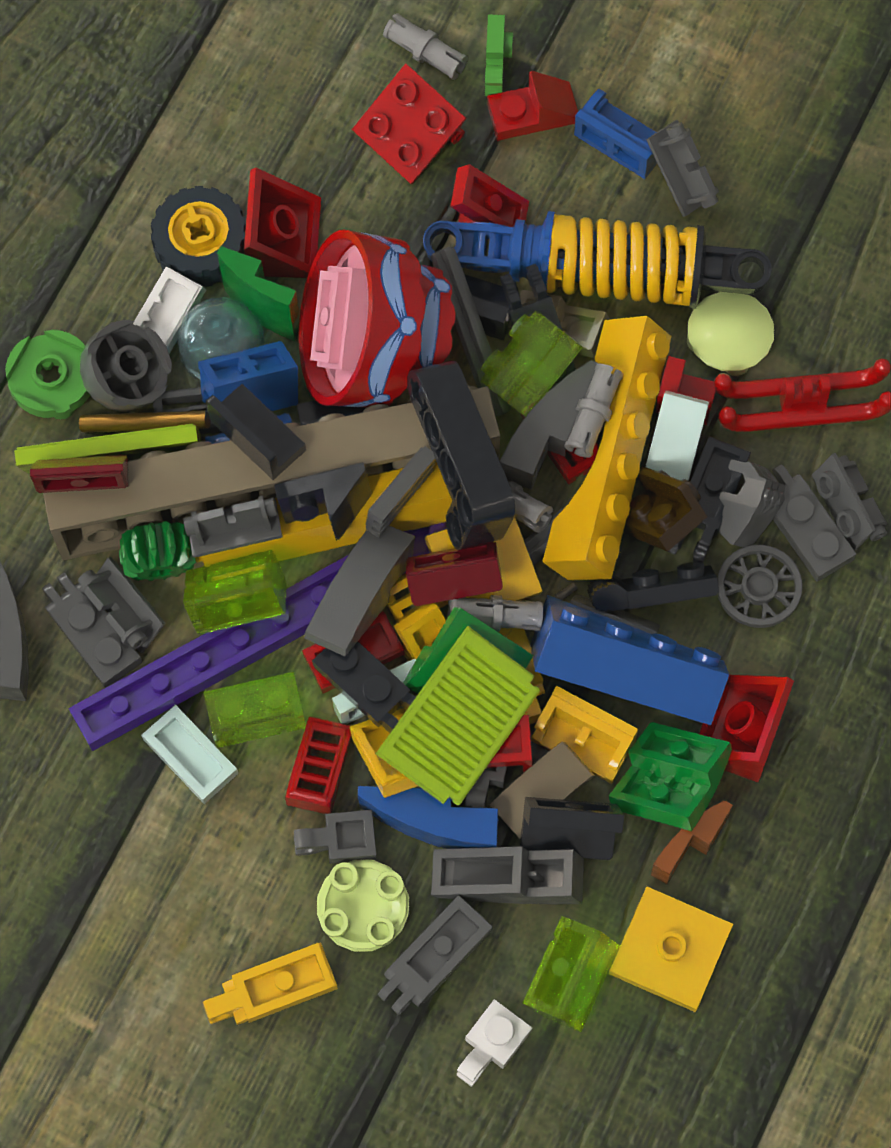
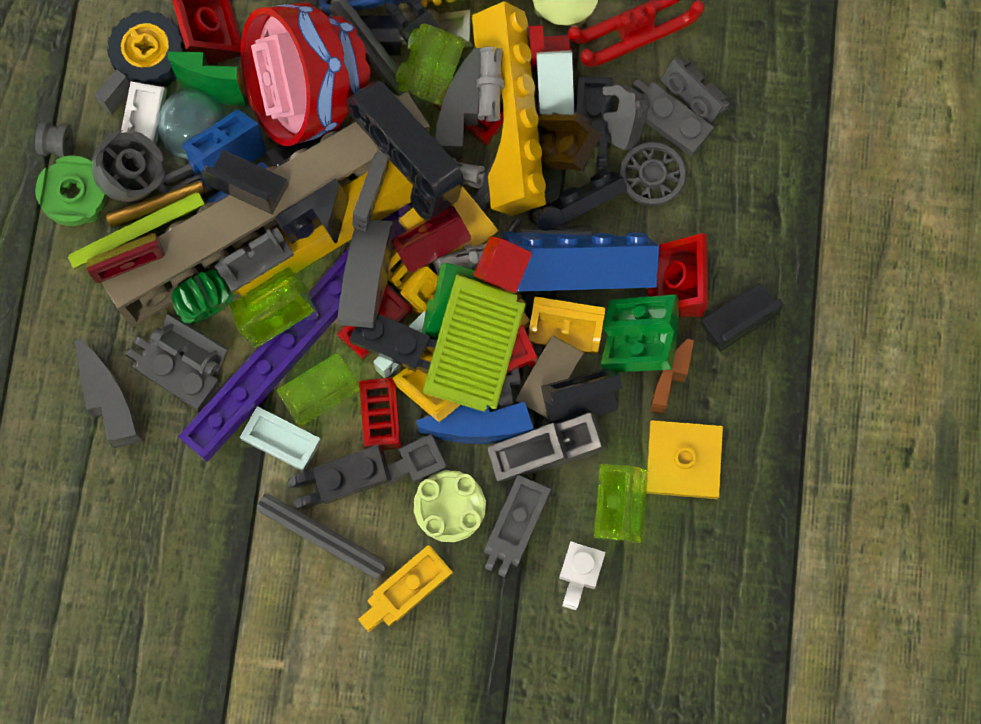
camera: 20 degrees left, 5 degrees up
none -> dark grey wheel [35,121,73,158]
none -> dark grey tile [95,70,130,115]
none -> dark grey axle [257,494,387,580]
none -> black hinge [288,445,392,510]
none -> red panel [473,236,532,293]
none -> black panel [700,283,784,352]

